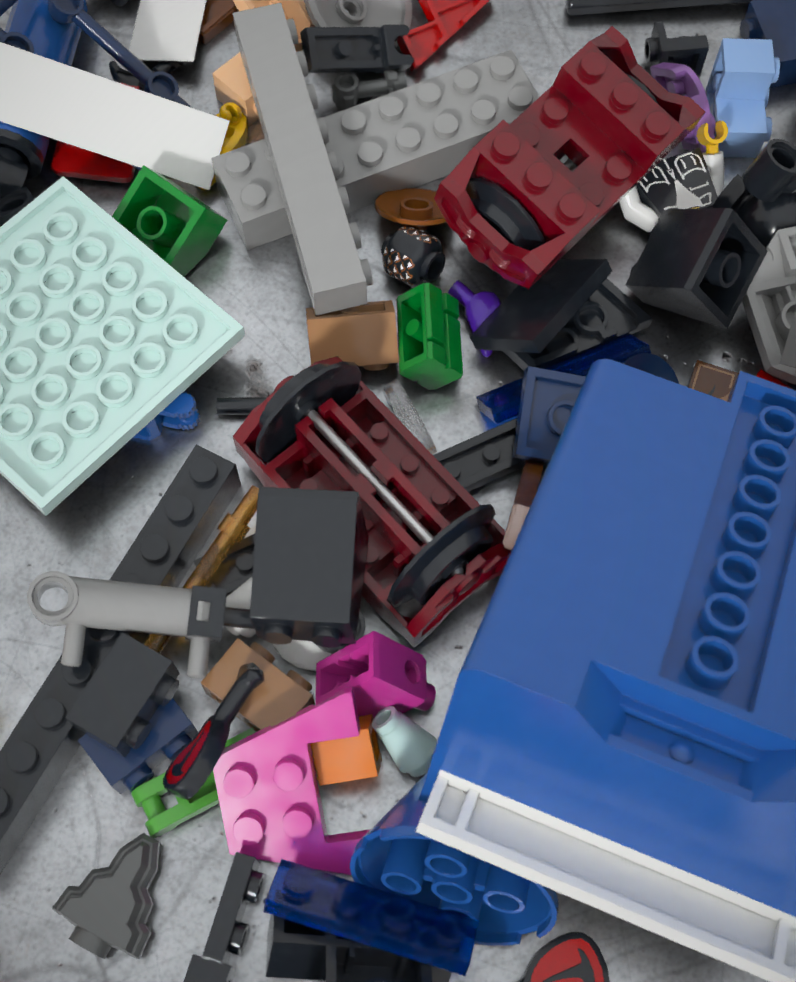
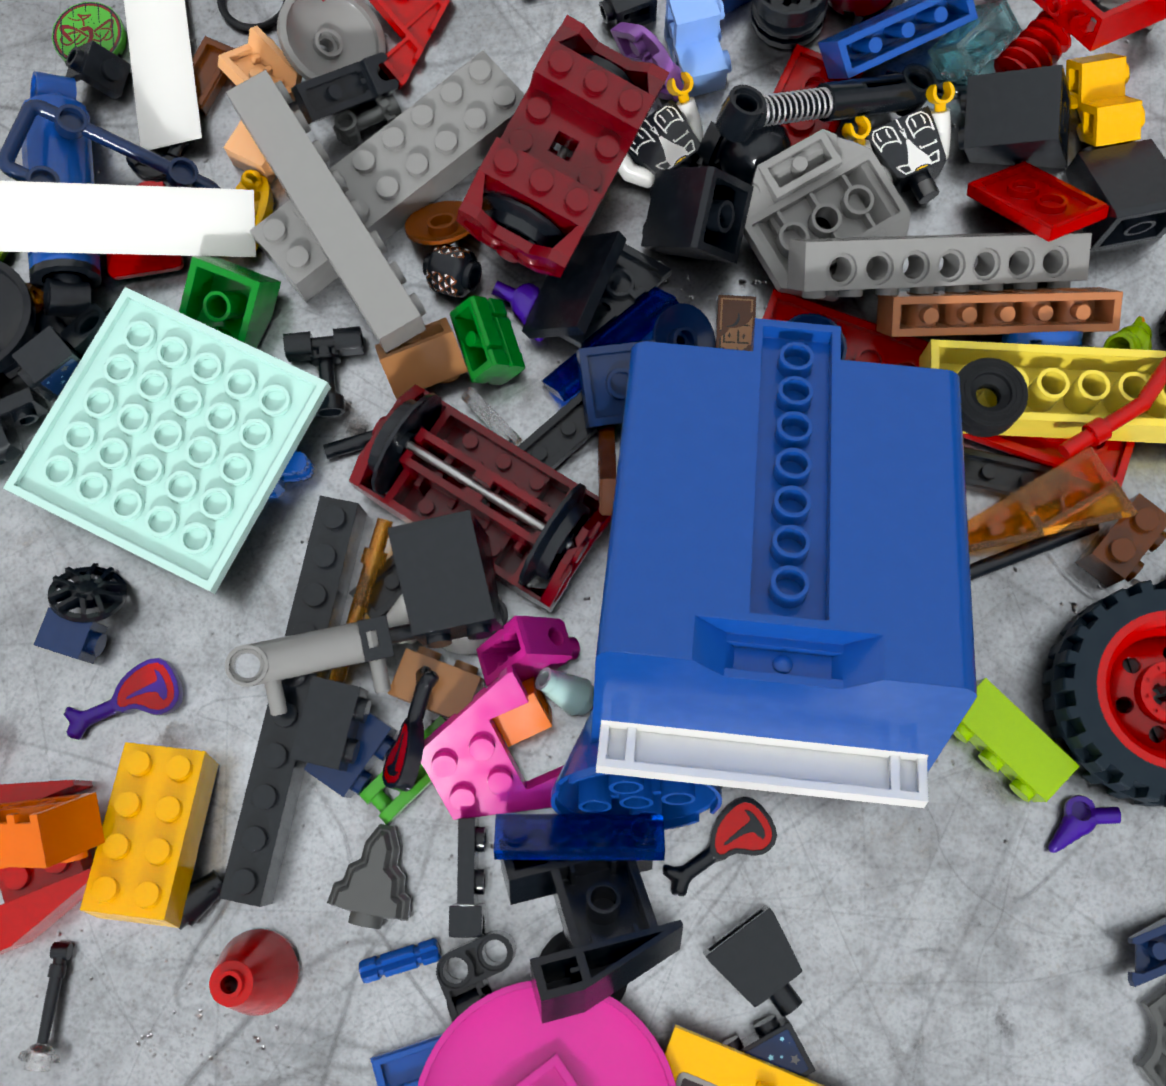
camera: 10 degrees left, 10 degrees up
none -> black bar [283,326,364,417]

